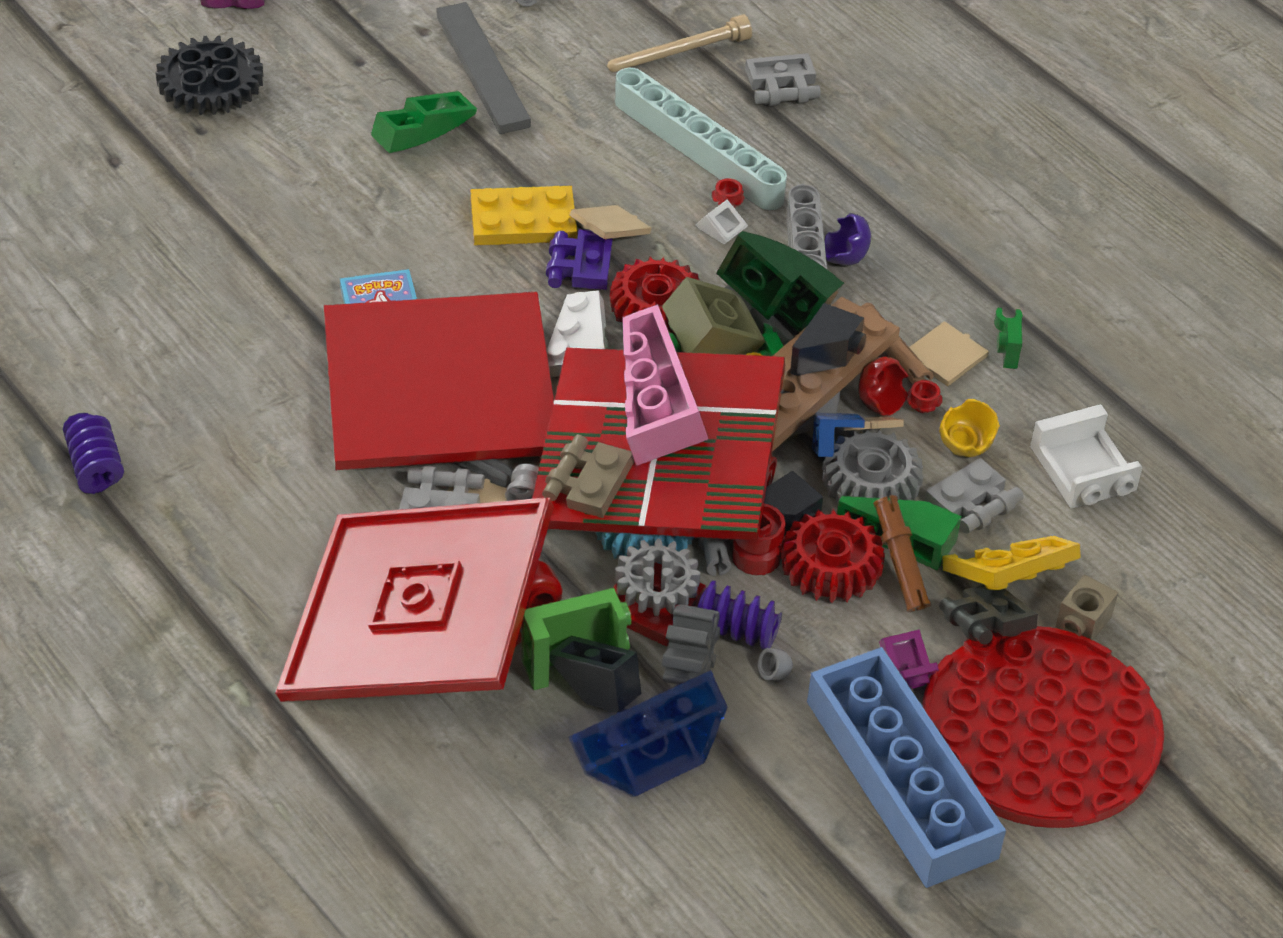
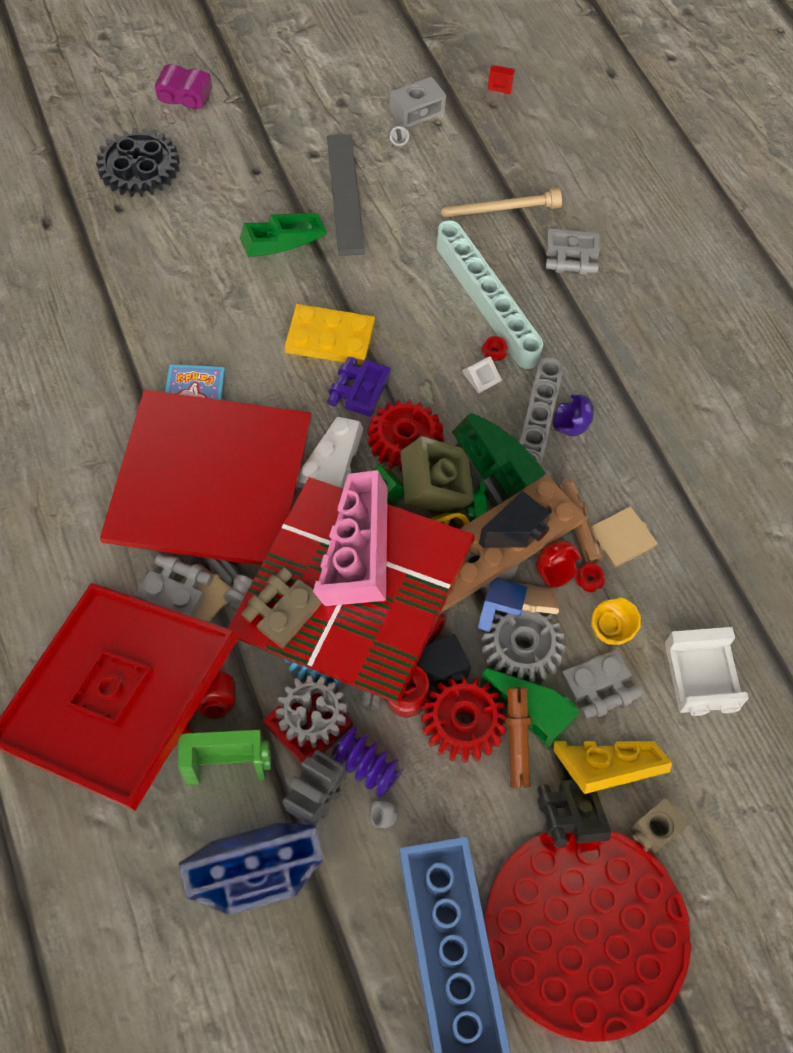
camera: 15 degrees right, 15 degrees up
black slope [549,635,642,713] -> none
tan piece [570,205,651,239] -> none
magenta bracket [879,629,939,689] -> none
green plate [994,307,1023,369] -> none

